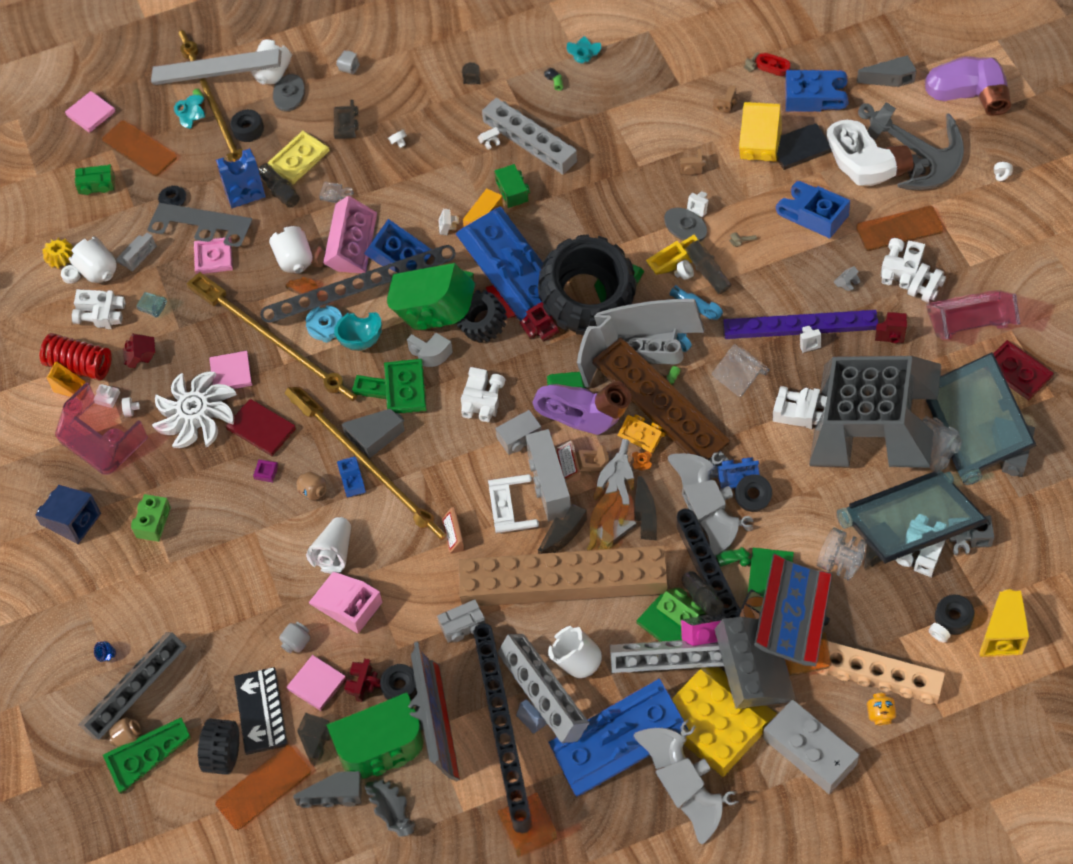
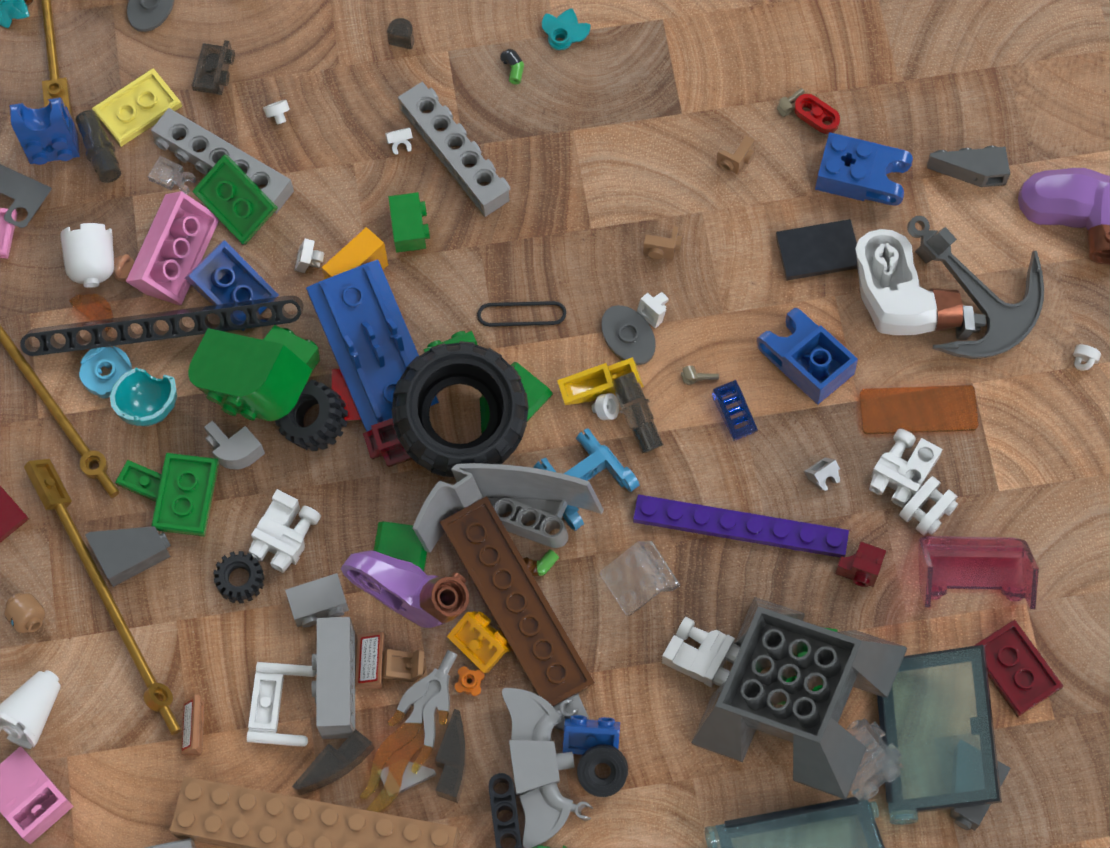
camera: 10 degrees right, 10 degrees up
black tyre [230,109,264,142] -> none
blue slope [337,456,366,498] -> none
yellow slope [739,102,782,161] -> none
white tile [800,326,821,353] -> none
none -> light grey brick [151,108,294,214]
none -> green tile [192,155,278,245]
none -> black tyre [213,551,265,604]
none -> black piece [477,301,567,327]
none -> clear blue slope [712,380,758,441]

